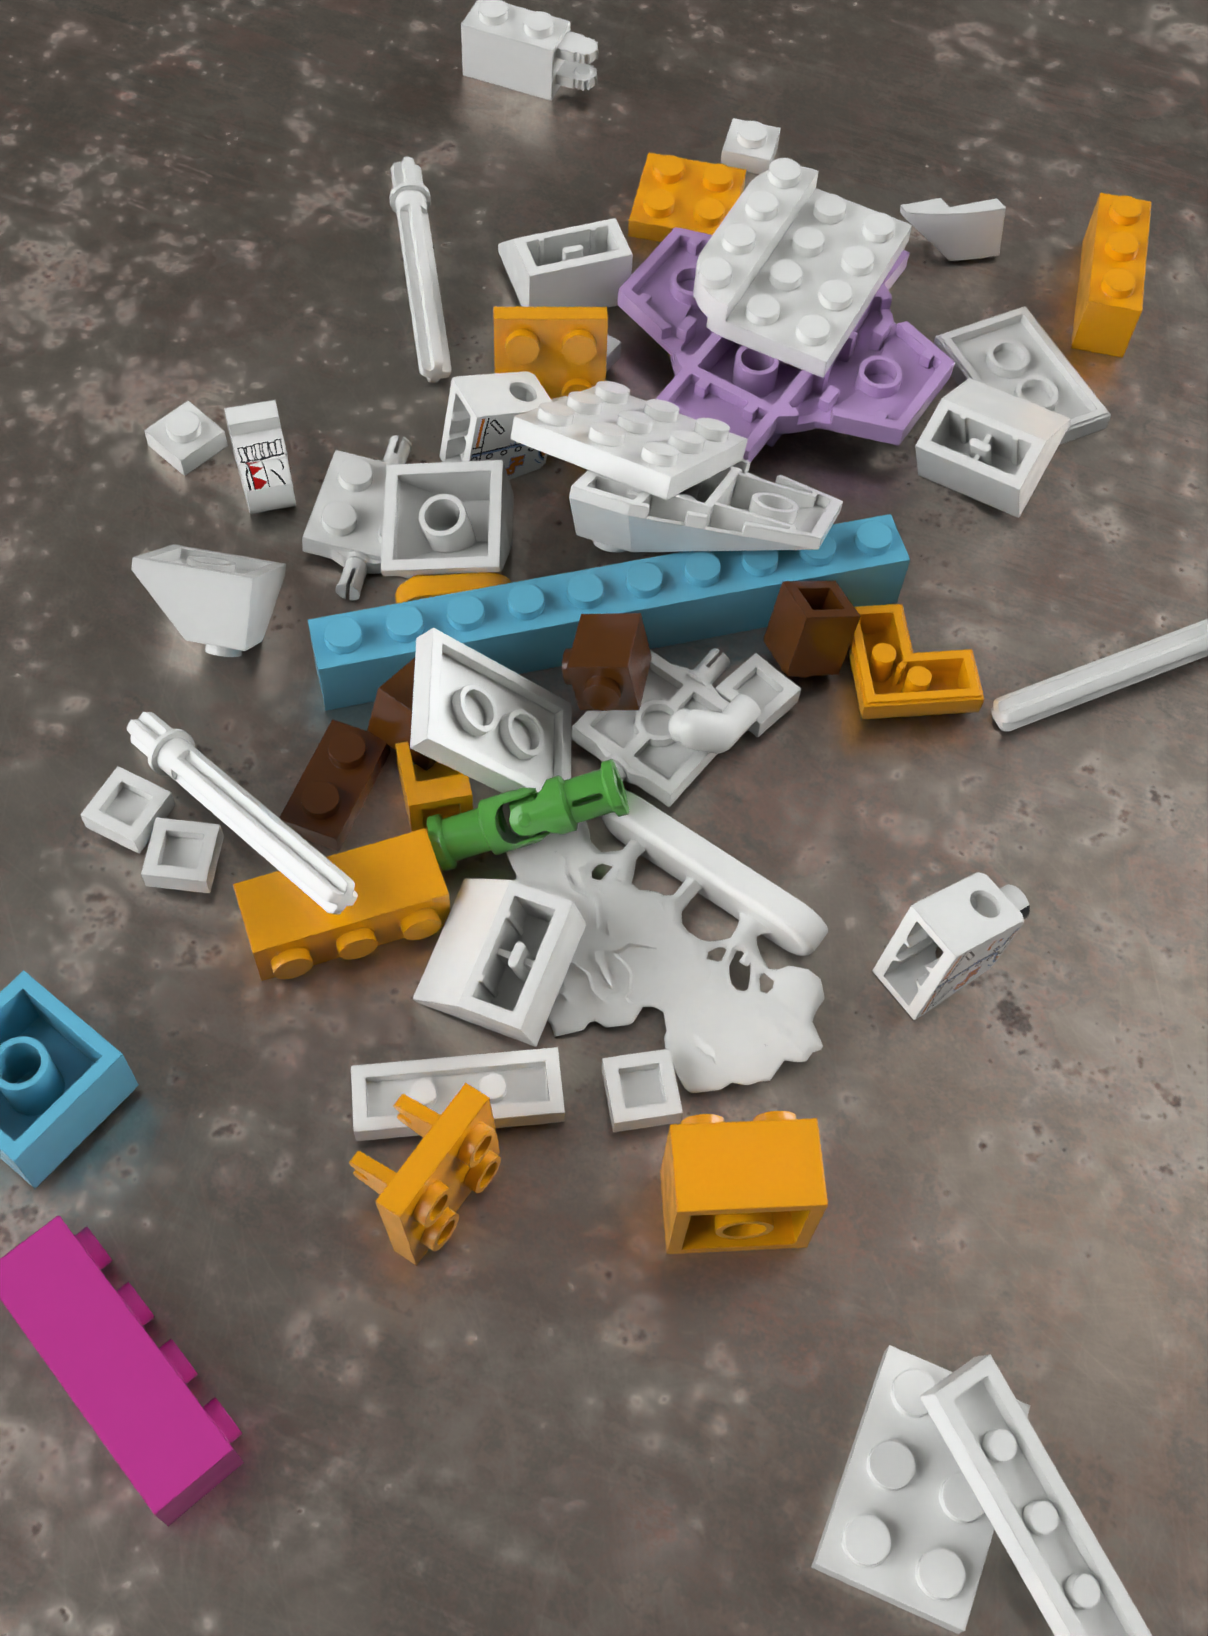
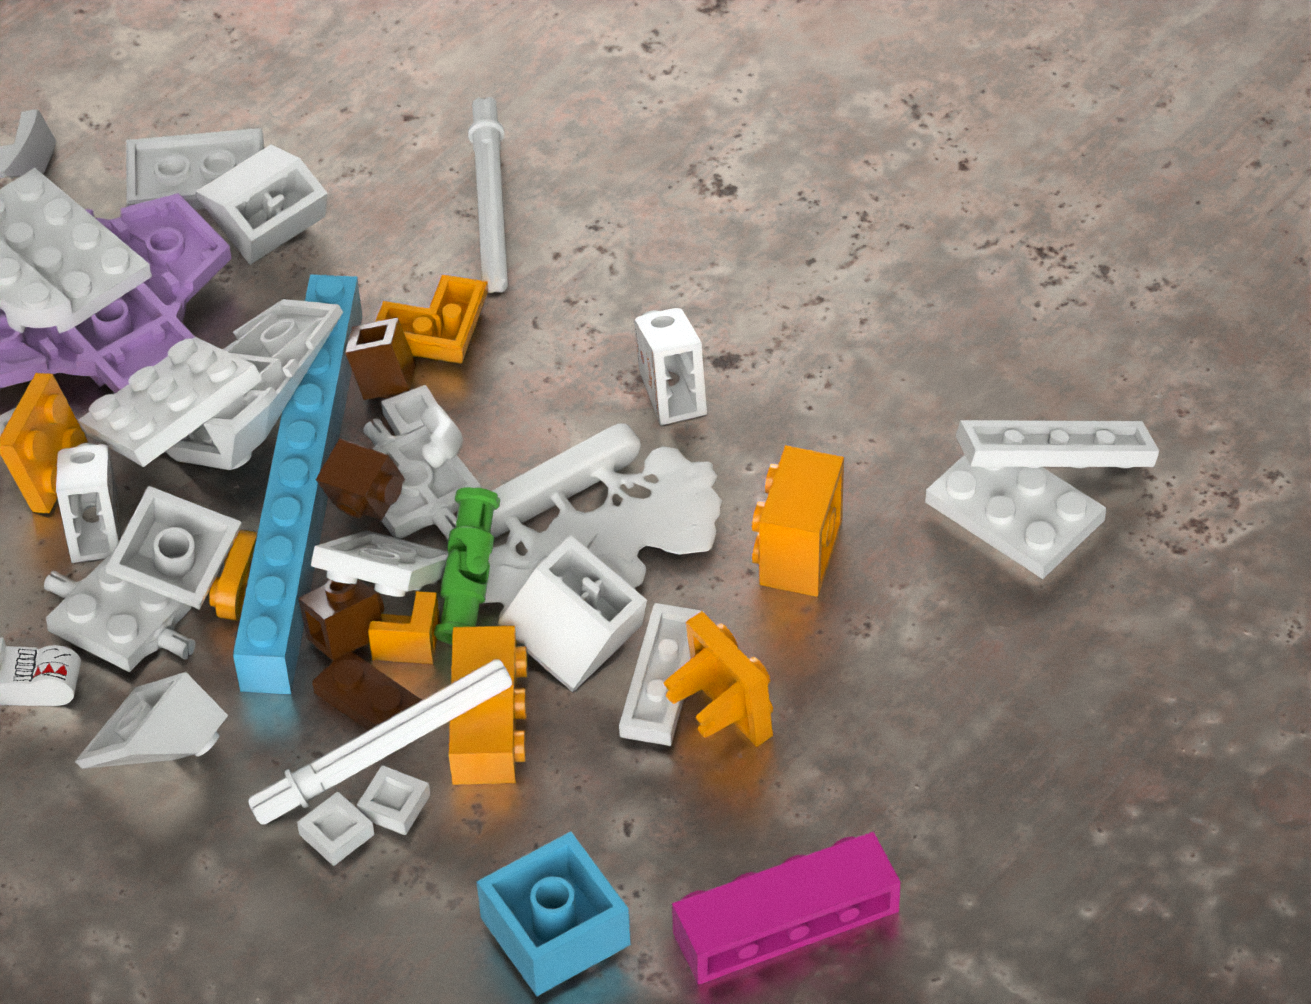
camera: 65 degrees left, 10 degrees down
white plate [601,1048,683,1133] -> none
light orange brick [1071,192,1152,358] -> none

